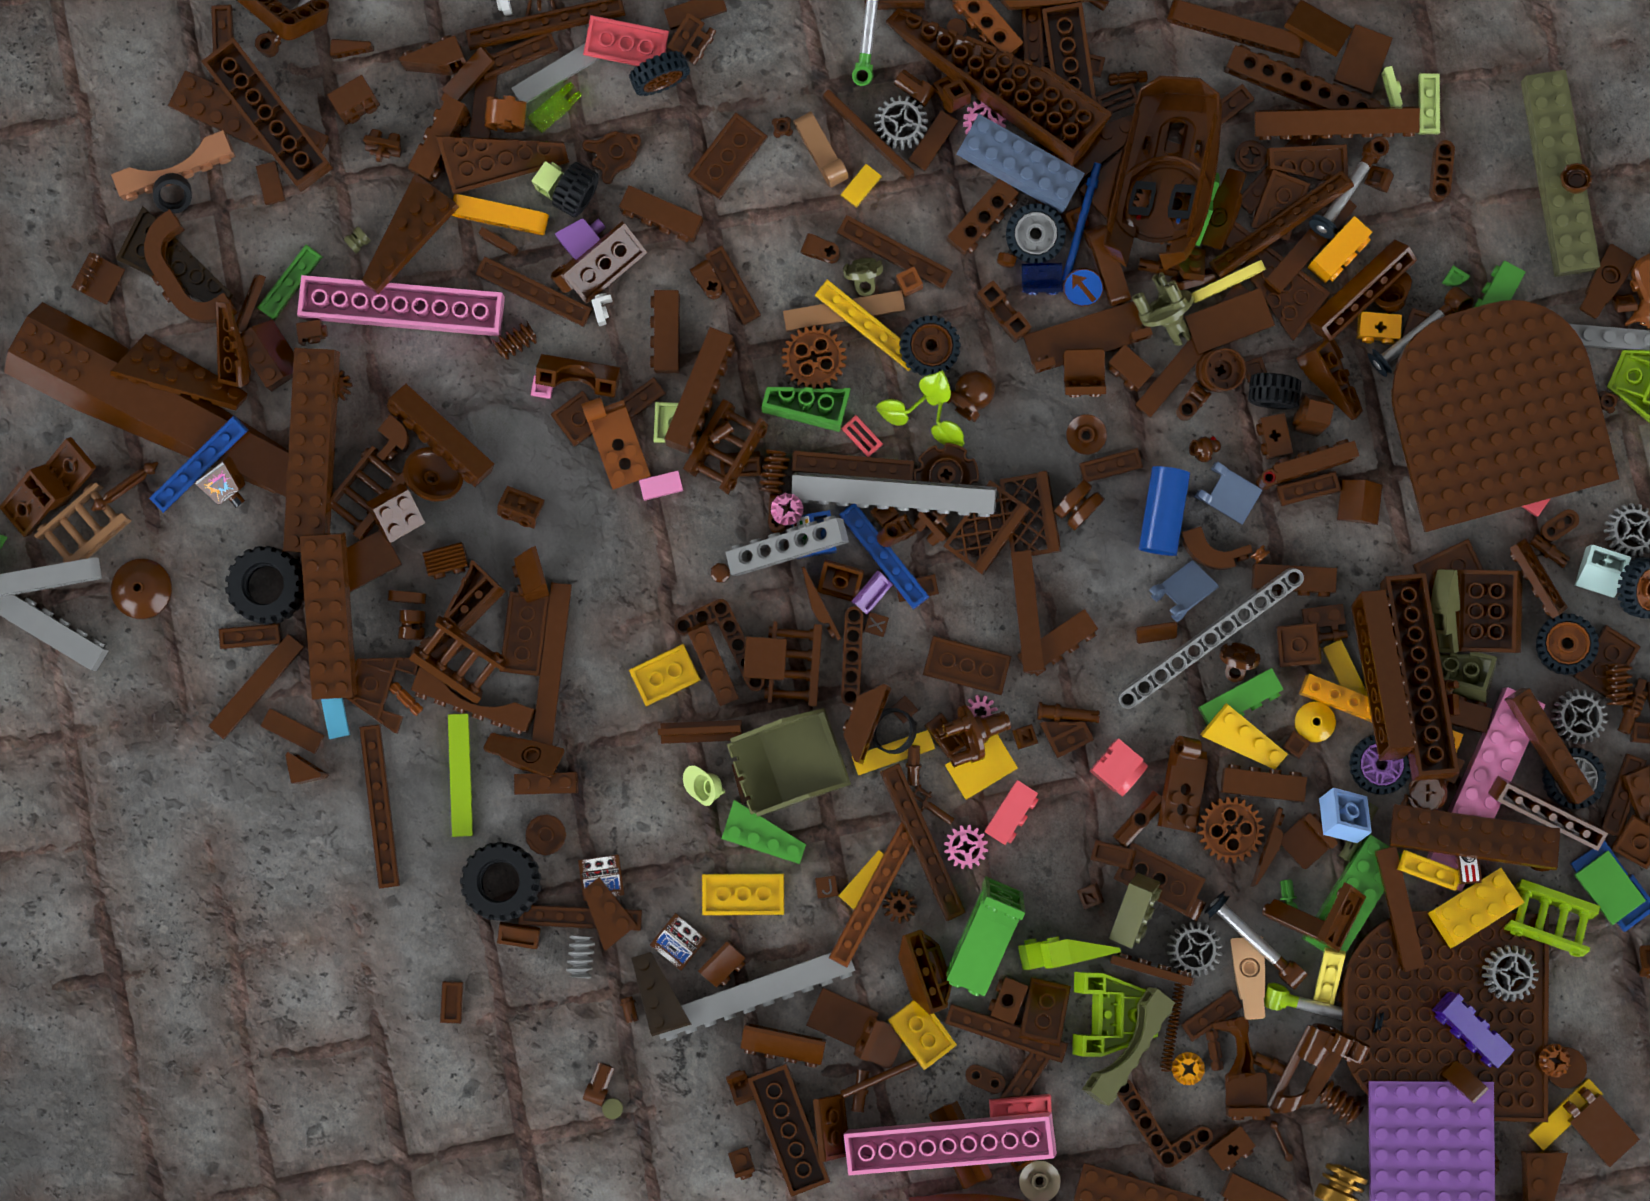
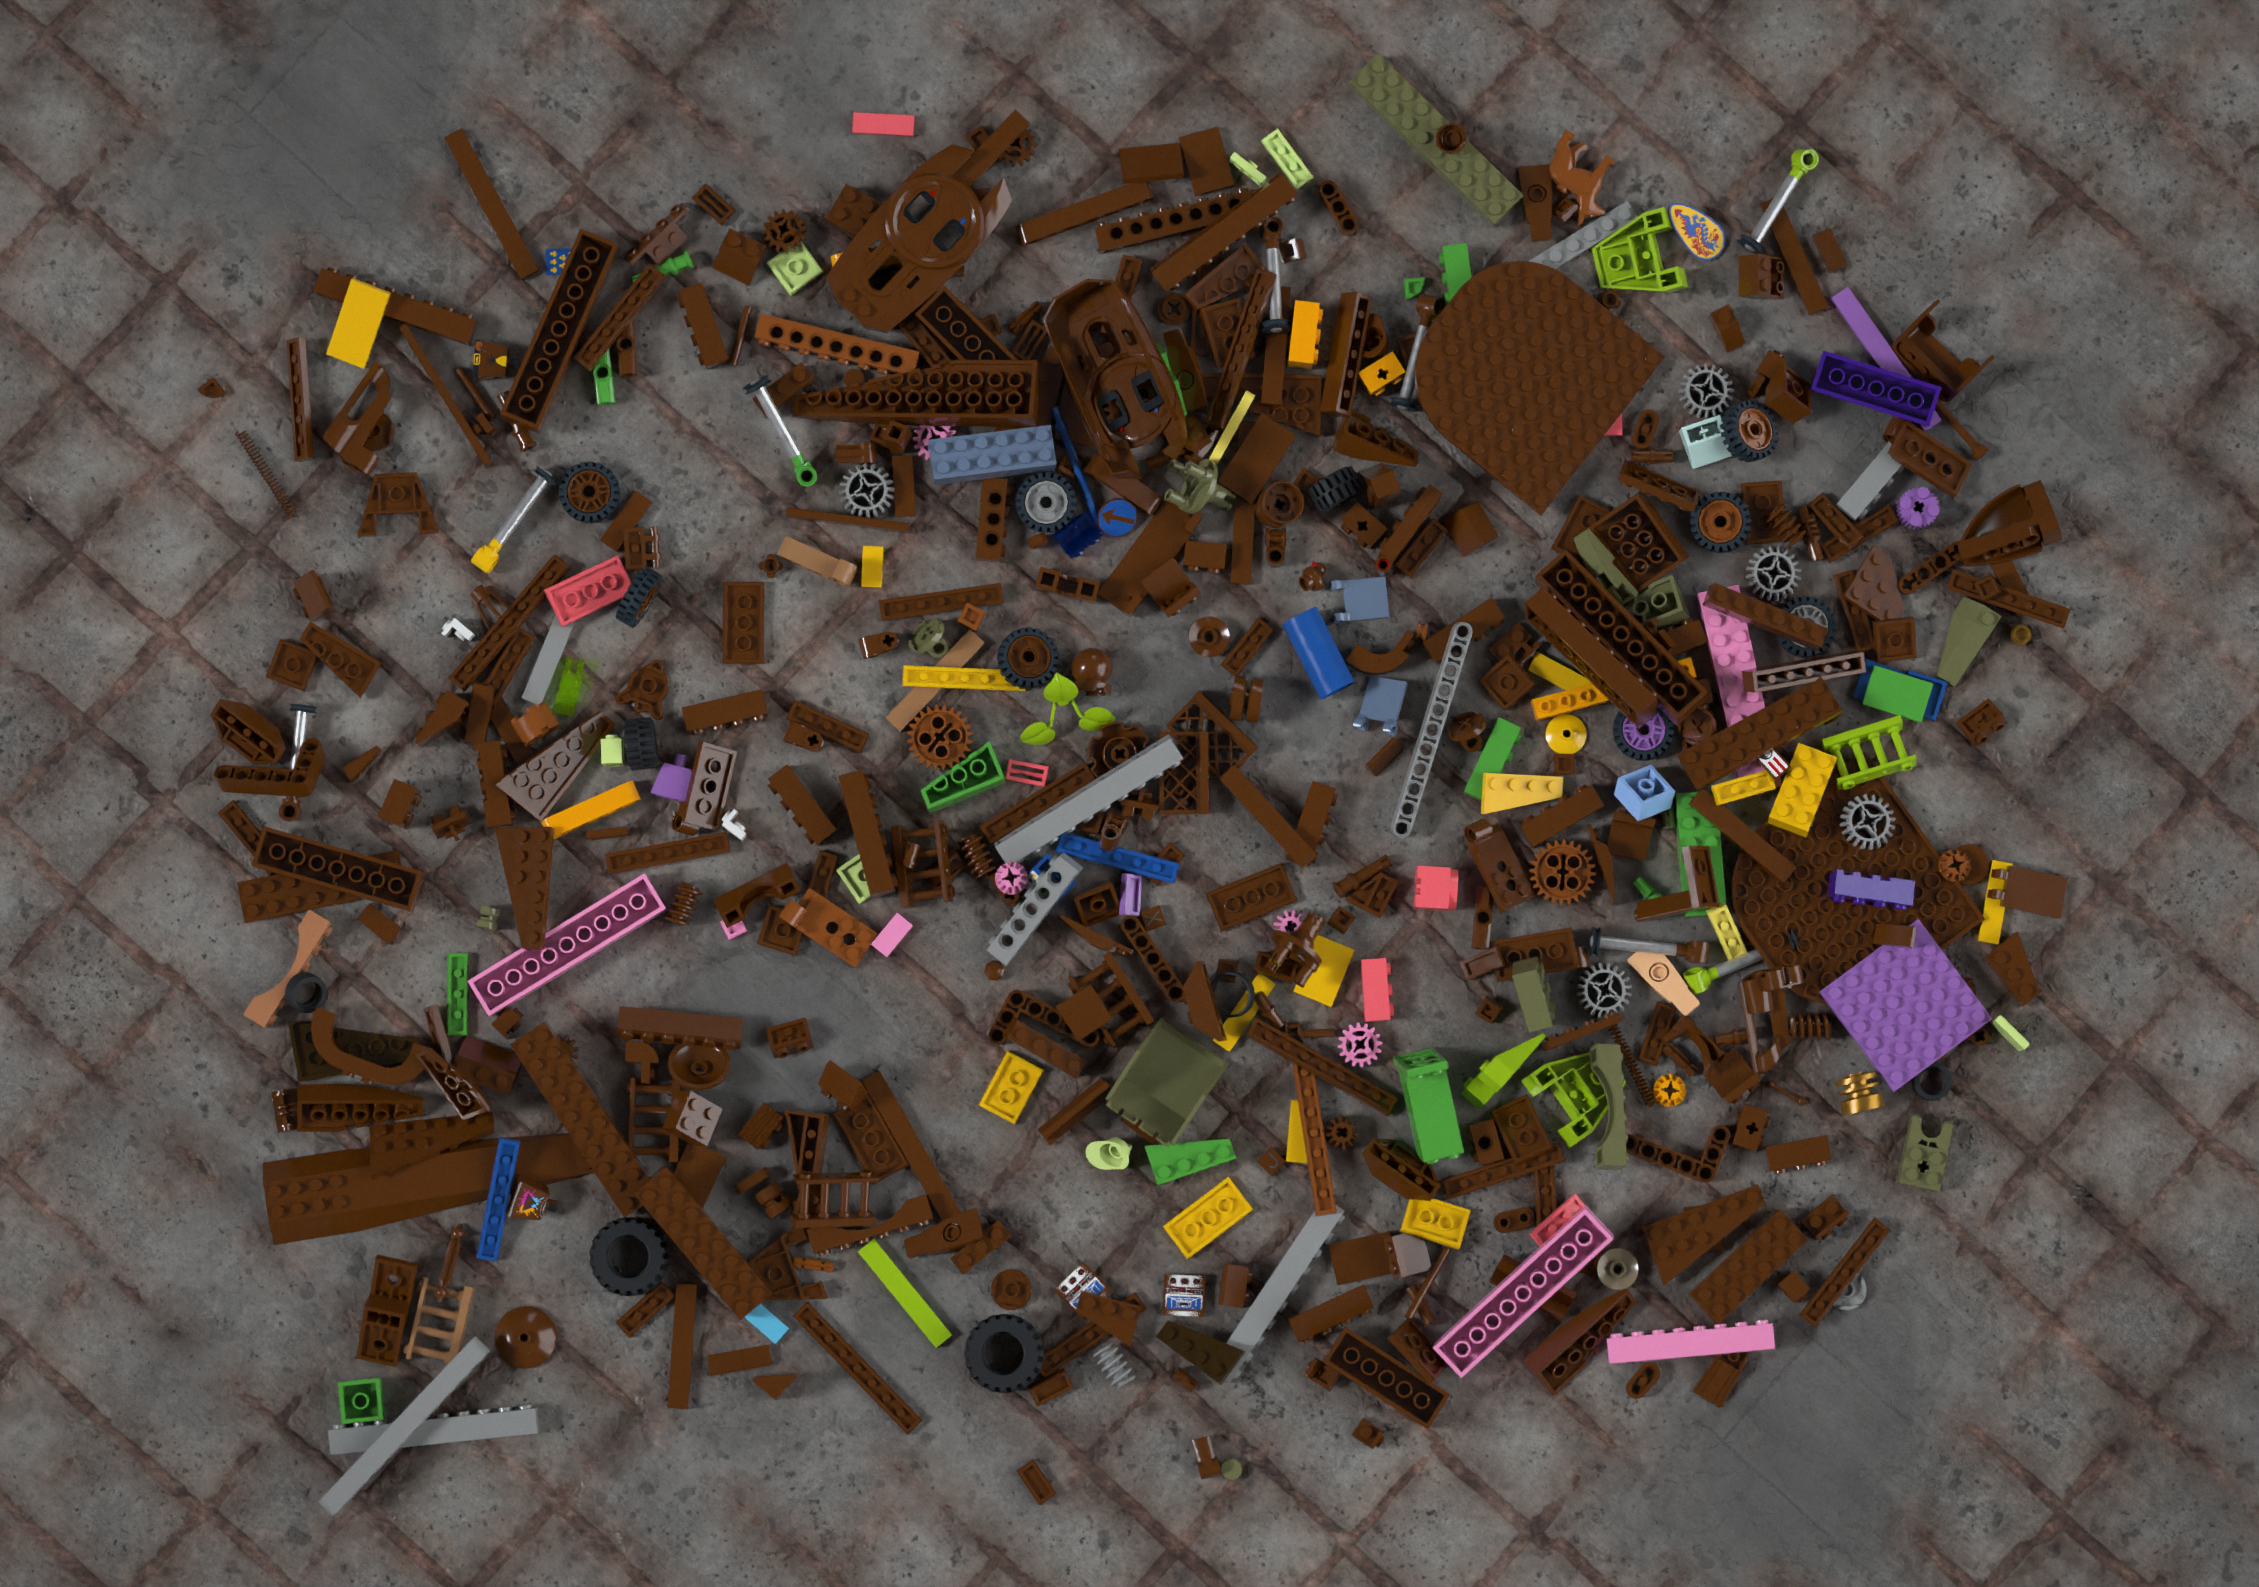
camera: 50 degrees left, 0 degrees up
none -> reddish brown wedge [297,1084,423,1132]

